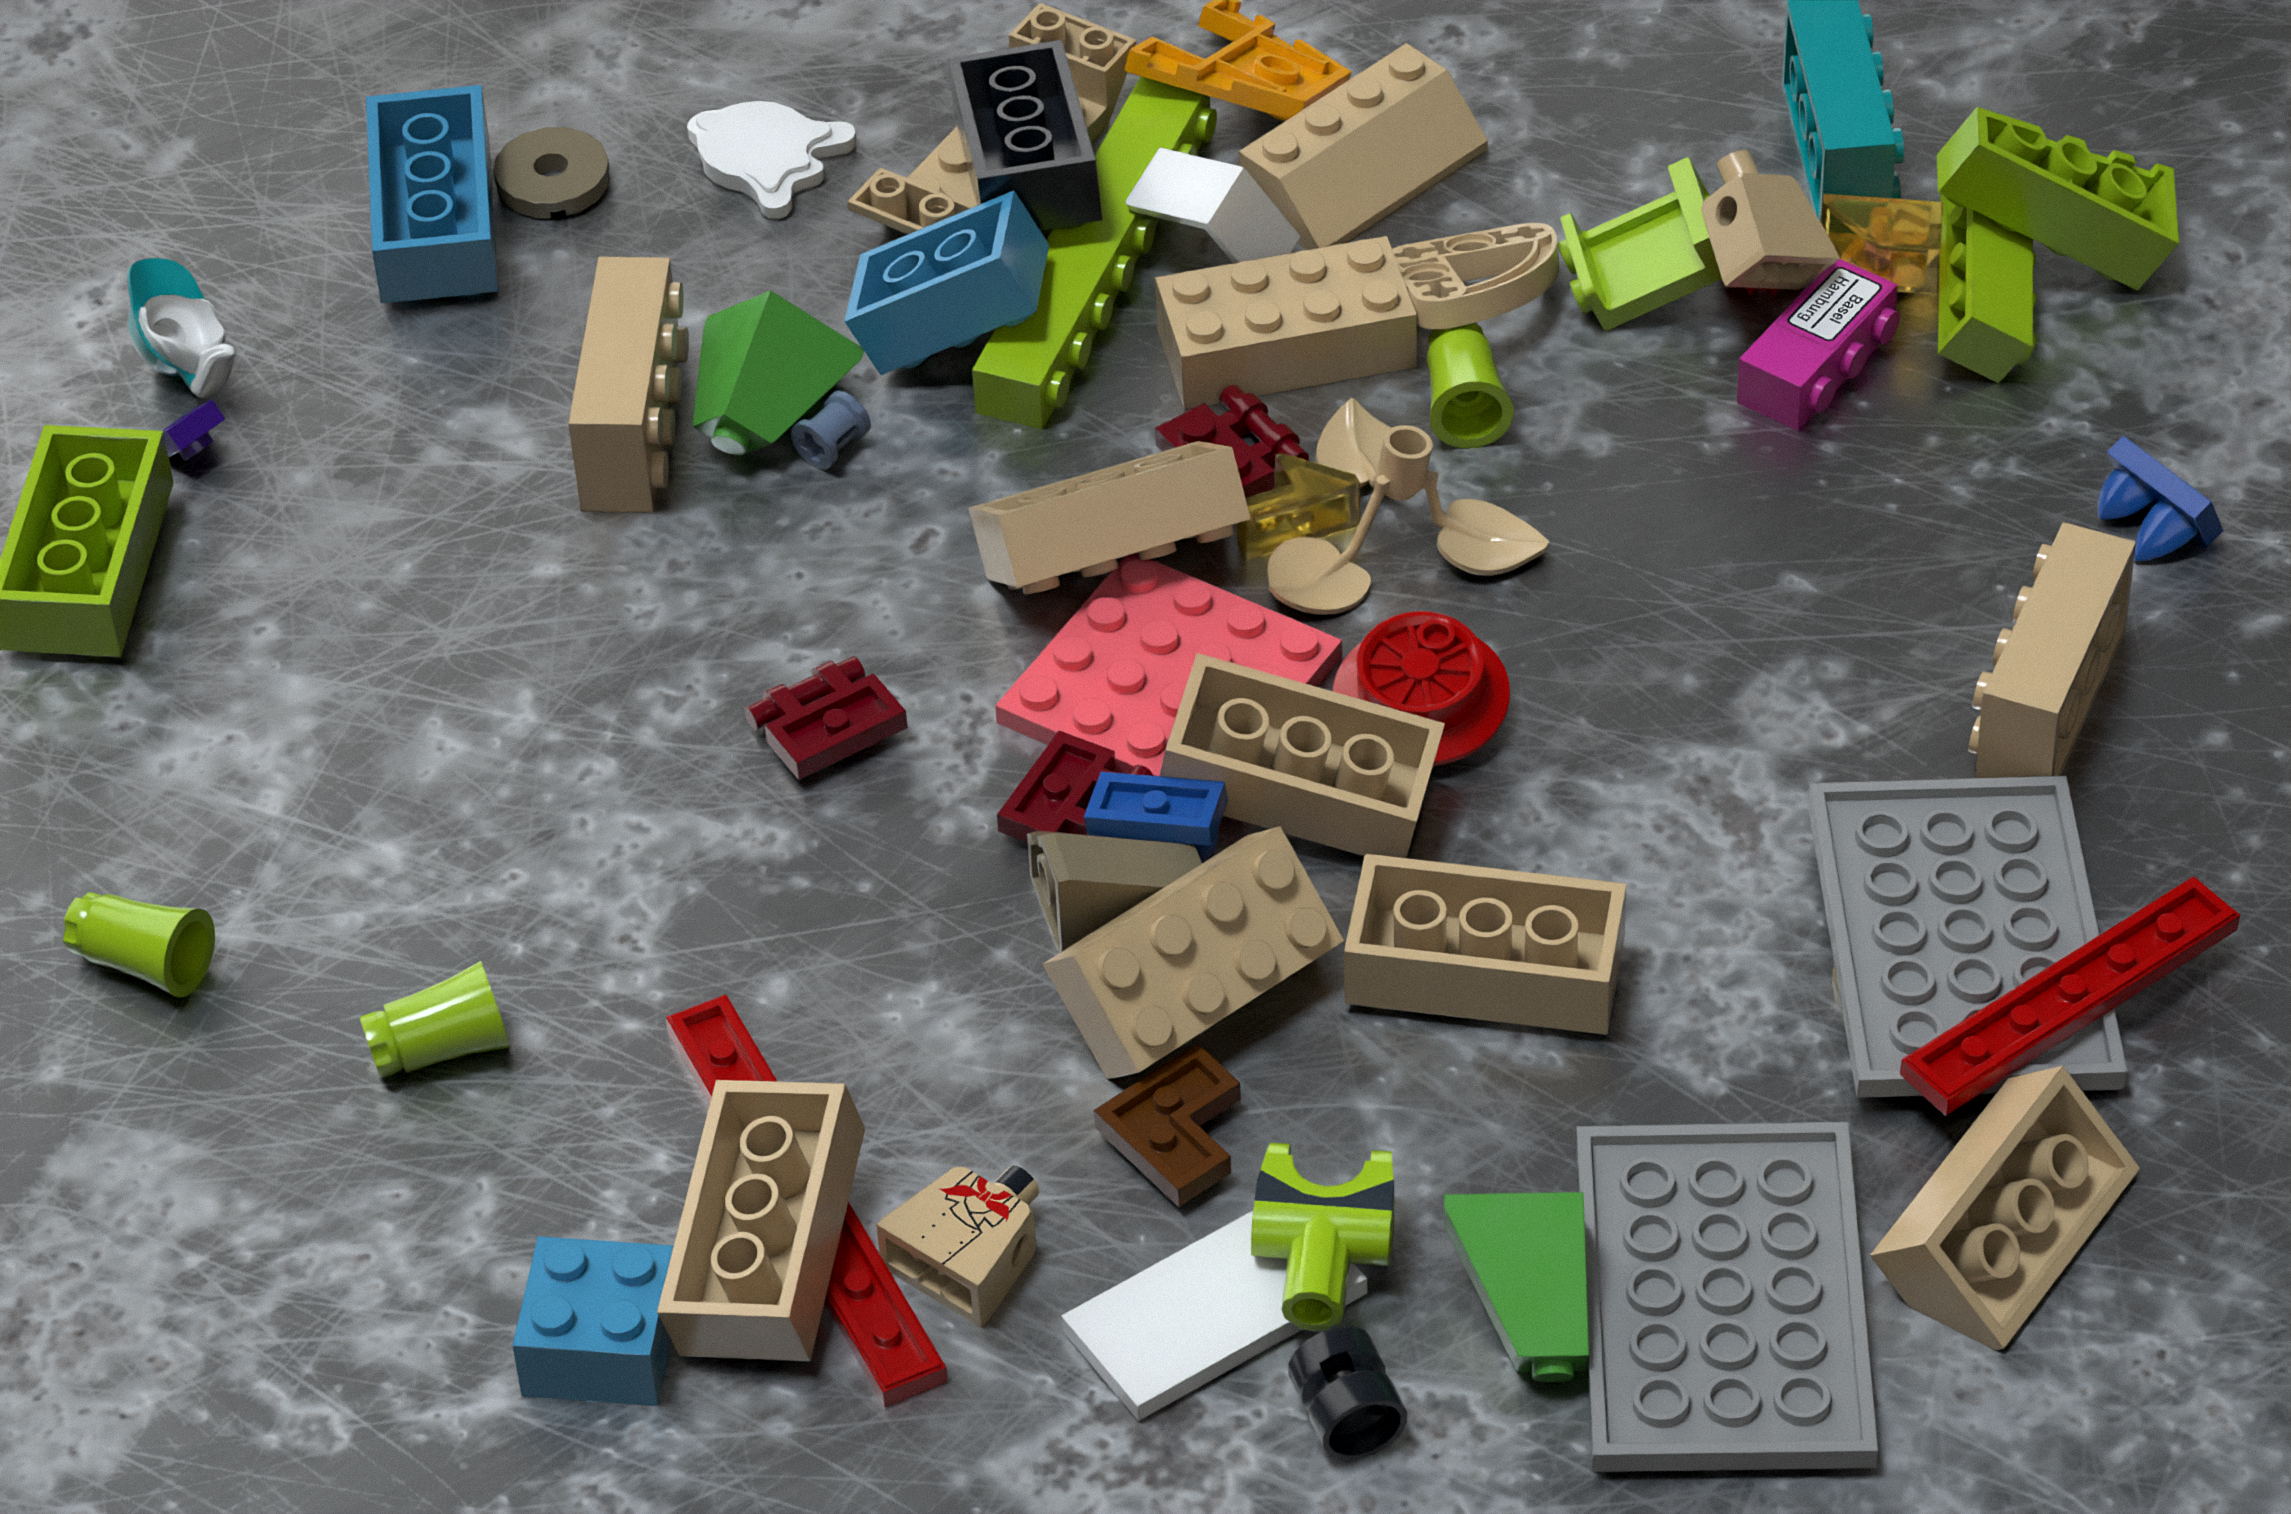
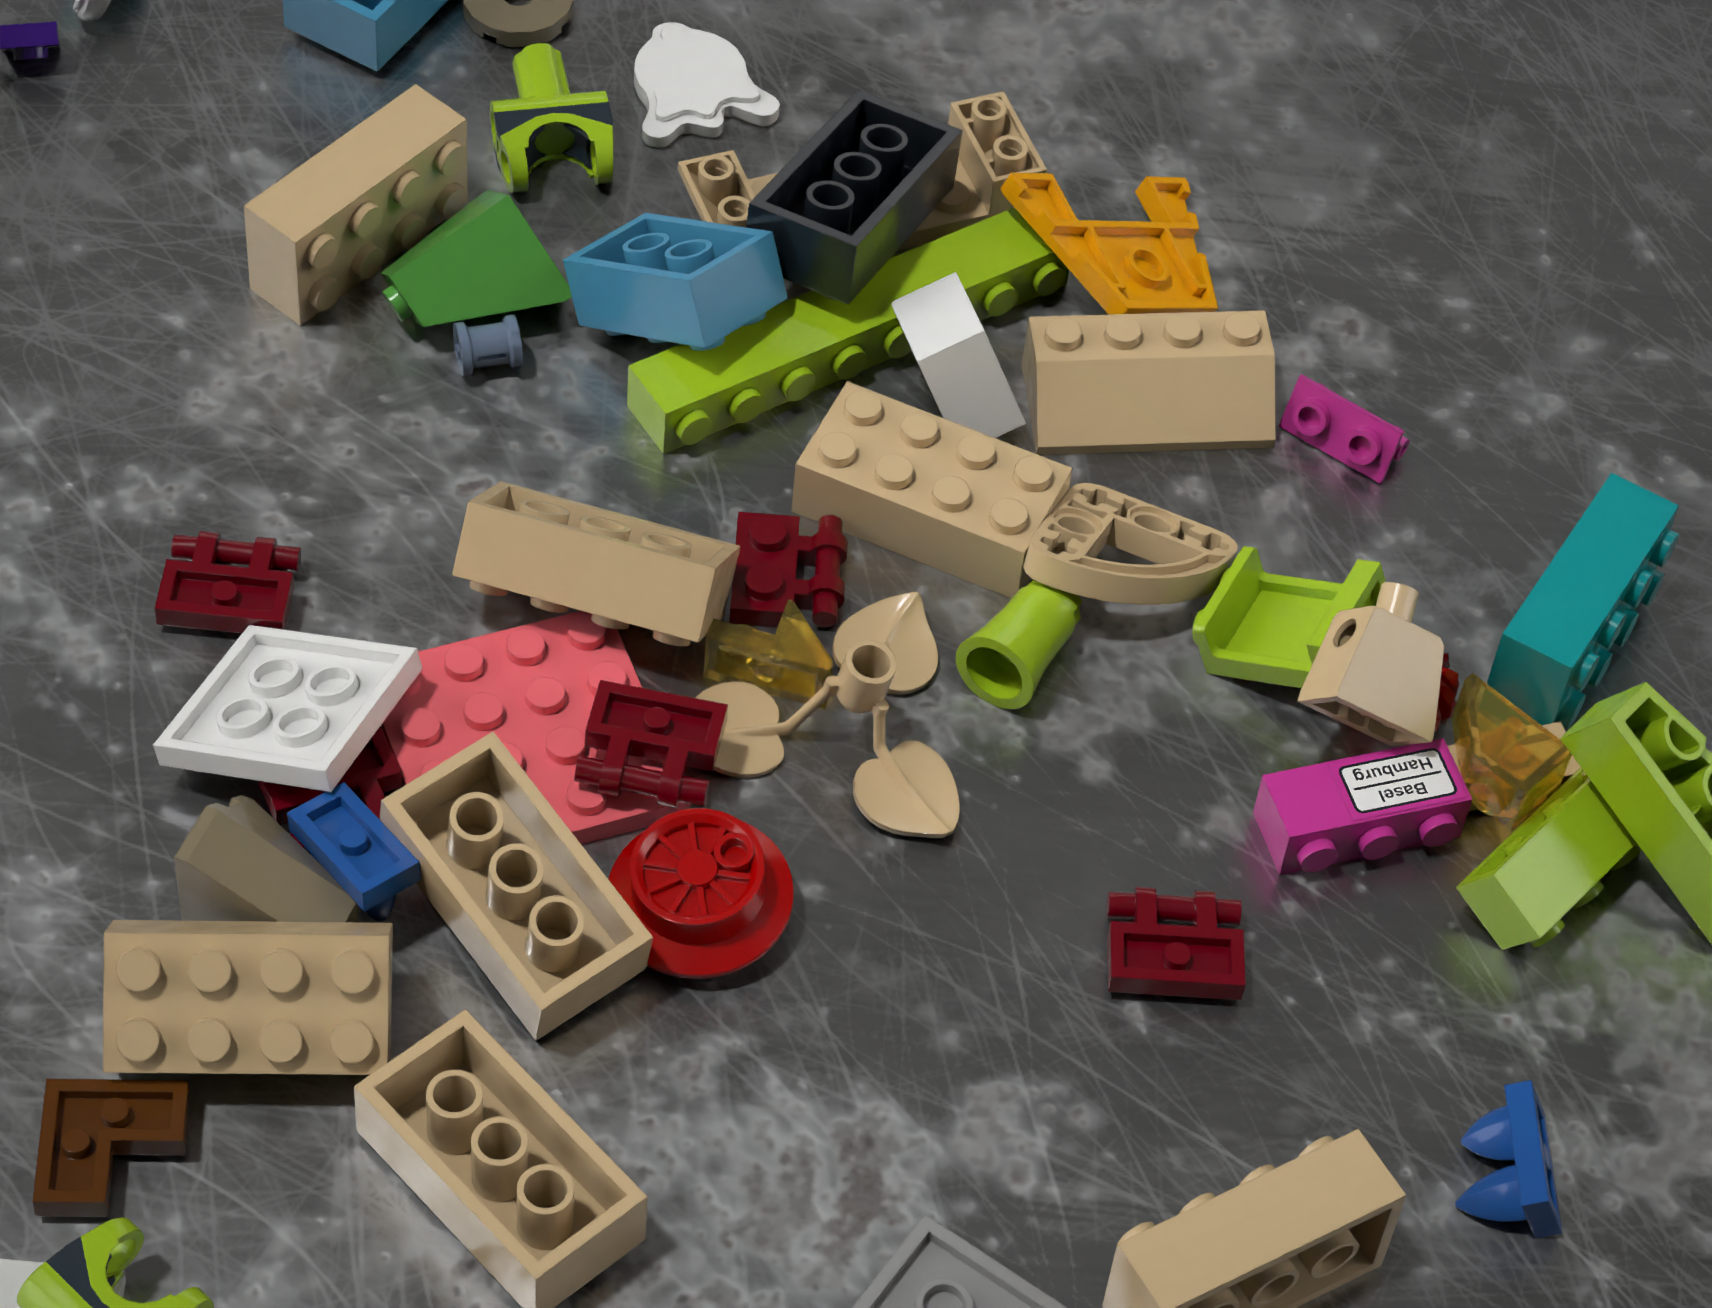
camera: 30 degrees right, 5 degrees up
none -> white plate [153,625,423,792]
none -> lime connector [490,43,613,193]
none -> dark red plate [574,680,728,808]
none -> dark red plate [1106,887,1246,1000]
none -> dark pink hinge [1279,374,1410,484]

